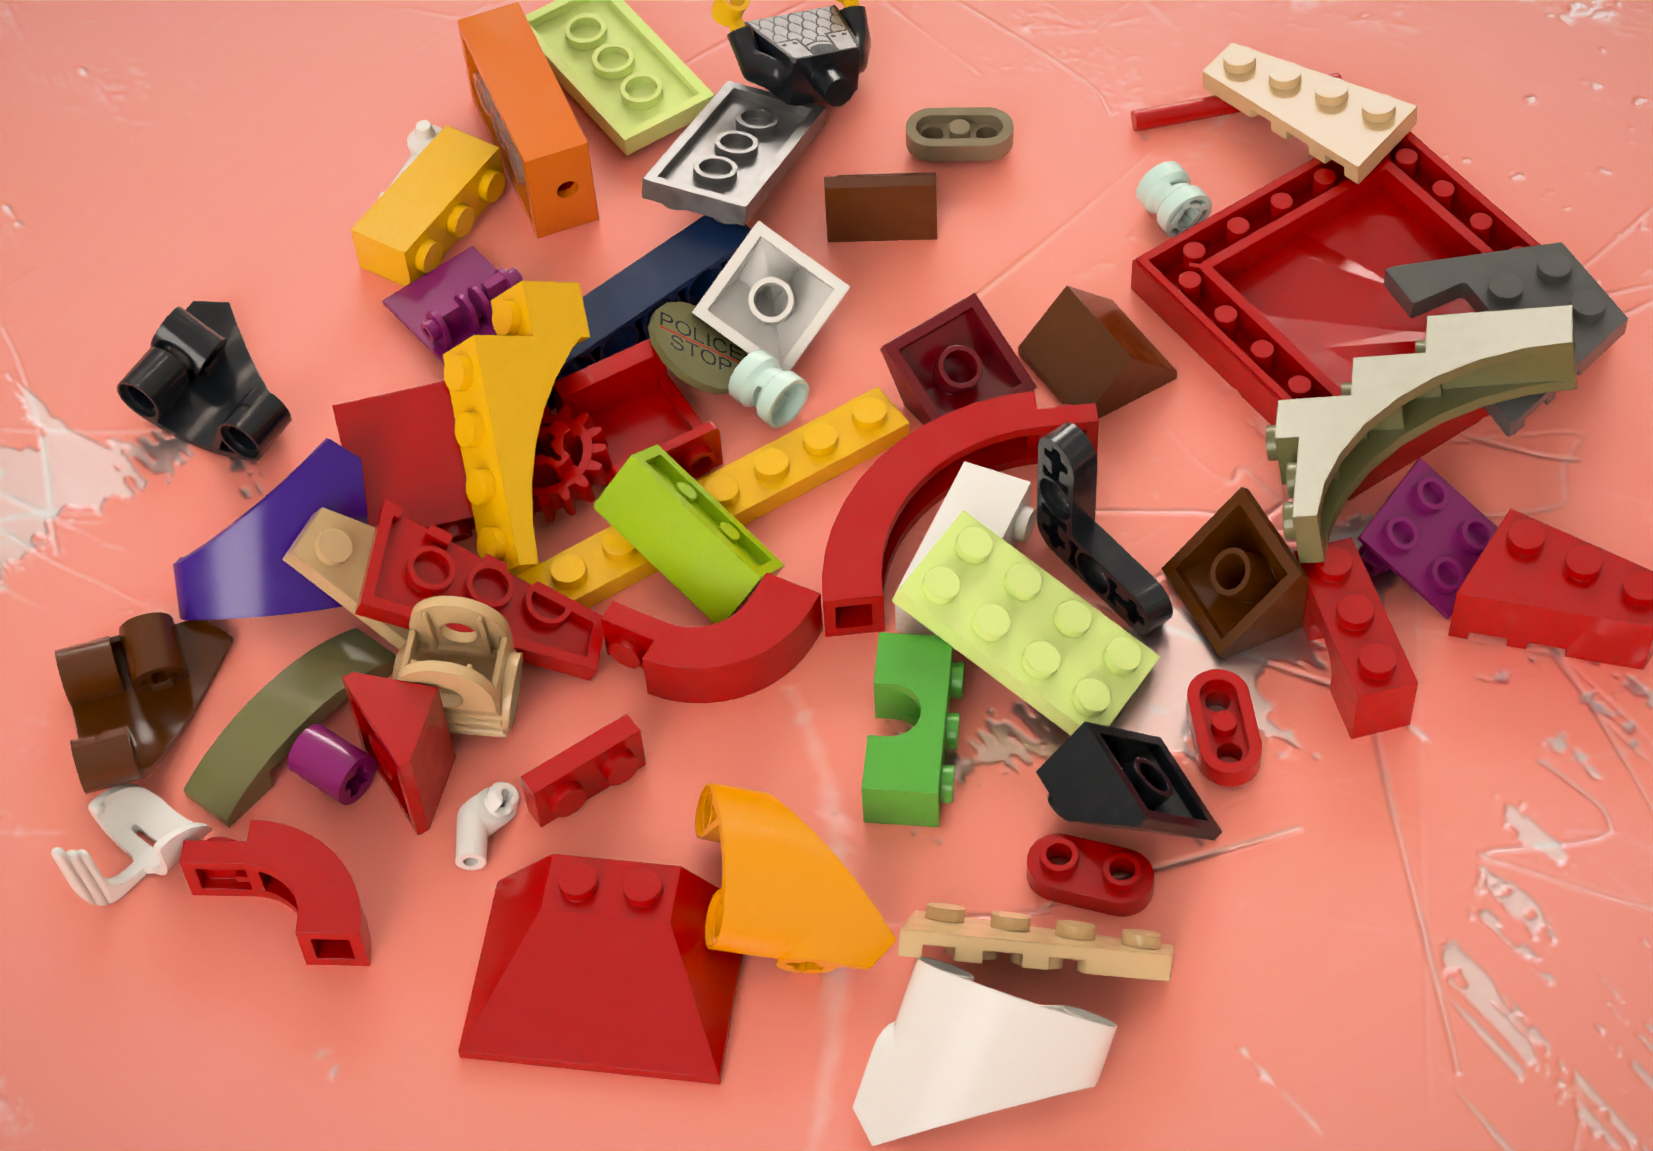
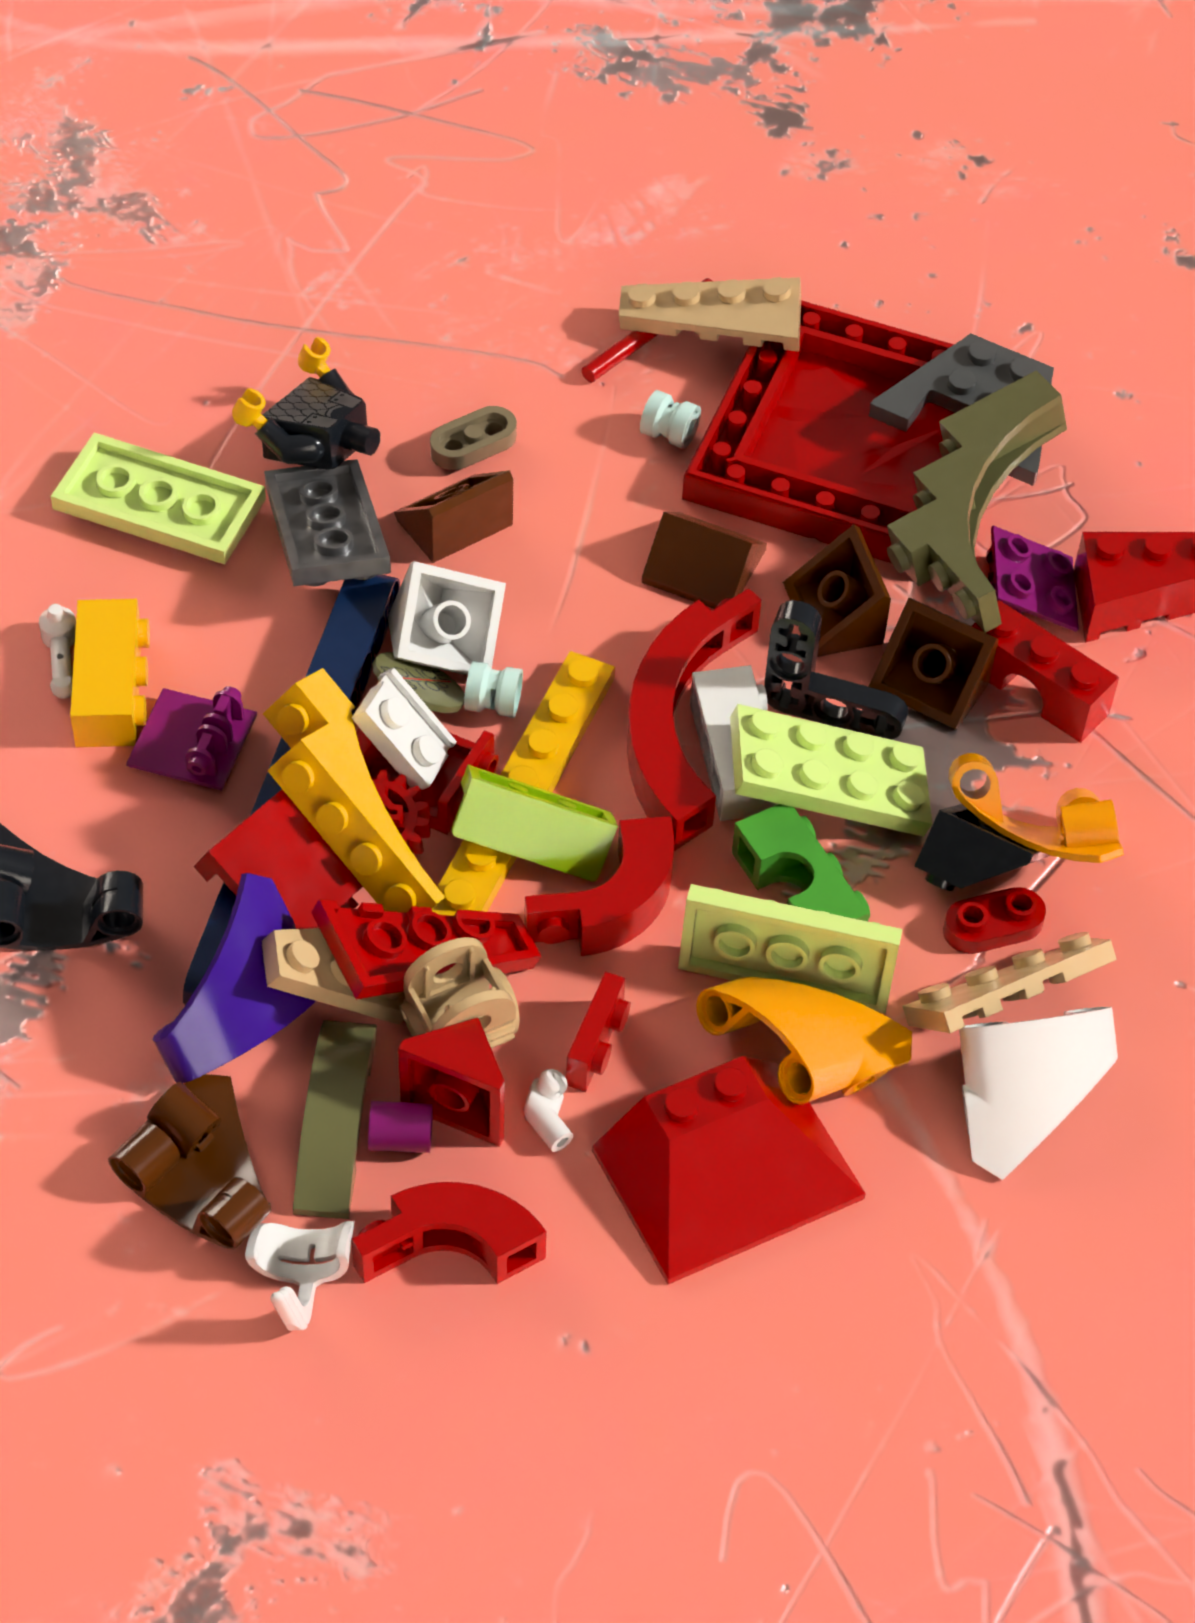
camera: 40 degrees left, 0 degrees up
orange brick [457,2,599,239] -> none
dark red slope [880,293,1037,425] -> none
red plate [1186,669,1262,787] -> none
none -> white plate [351,667,457,790]
none -> yellowish green plate [678,884,903,1013]
none -> reddish brown slope [783,524,891,657]
none -> light orange panel [948,753,1124,863]

